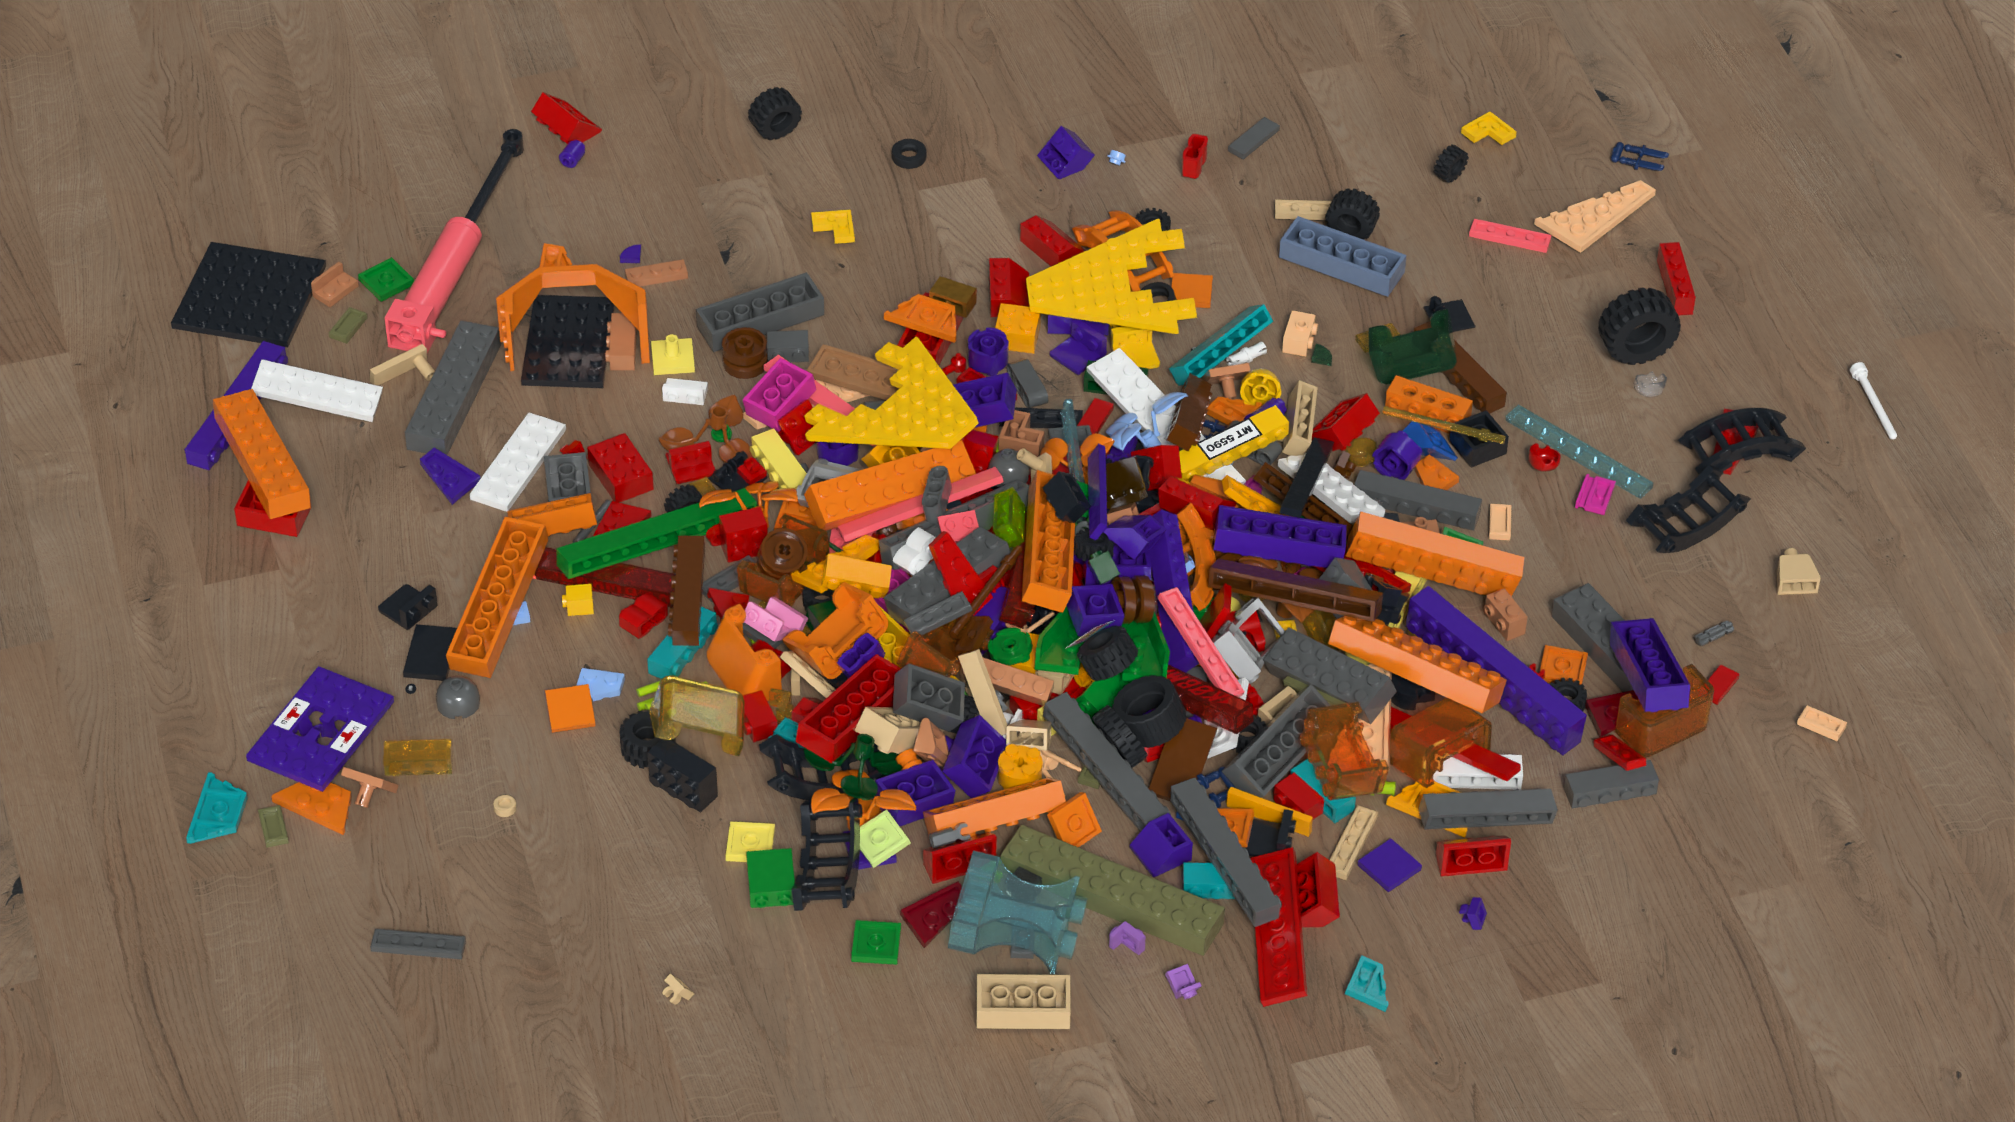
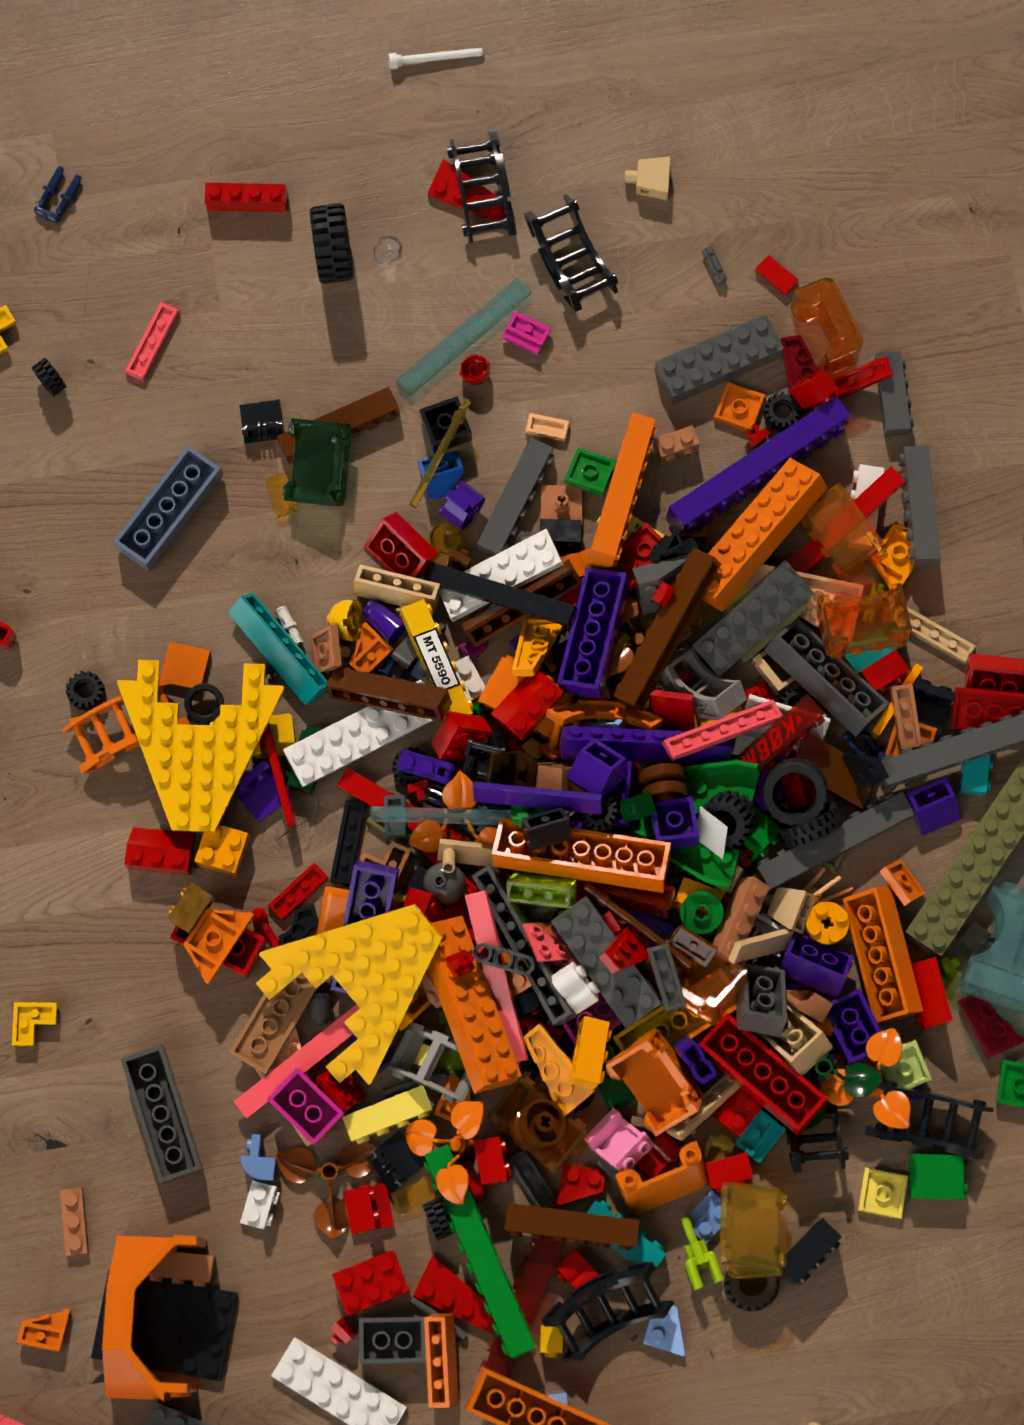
camera: 80 degrees left, 30 degrees up
orange tile [545,684,595,733] -> none
dark purple tile [620,244,641,263] -> none
light yellow tile [651,334,695,375] -> none
reddish brown wheel [722,327,768,379] -> none
red tile [737,457,767,485] -> none
dark grey brick [767,330,809,362] -> none
dark grey bar [929,823,971,849] -> none
dark purple brick [968,327,1009,376] -> none
dark grey beam [1007,359,1048,408] -> none
red slope [1020,215,1086,267] -> none
light blue plant [1106,392,1188,451] -> none
tan plate [1275,200,1332,220] -> none
light nougat brick [1282,311,1318,357] -> none
clear green tile [1311,344,1332,366] -> none
black tyre [1325,188,1380,240] -> none
dark purple tile [1358,838,1422,892] -> none
orange brick [1385,375,1473,434] -> none
orange wing [1414,454,1459,490] -> none
red slope [1436,835,1511,877] -> none
light nougat wing [1534,180,1656,253] -> none
dark purple brick [1610,618,1690,712] -> none
light nougat plate [1797,705,1847,741] -> none
none -> medium blue brick [241,1134,277,1182]
none -> red tile [263,723,296,829]
none -> red tile [445,949,475,979]
none -> black fence [541,1262,674,1362]
none -> red tile [651,581,676,607]
none -> red brick [789,368,838,410]
none -> black wing [842,751,889,791]
none -> nougat plate [890,684,922,749]

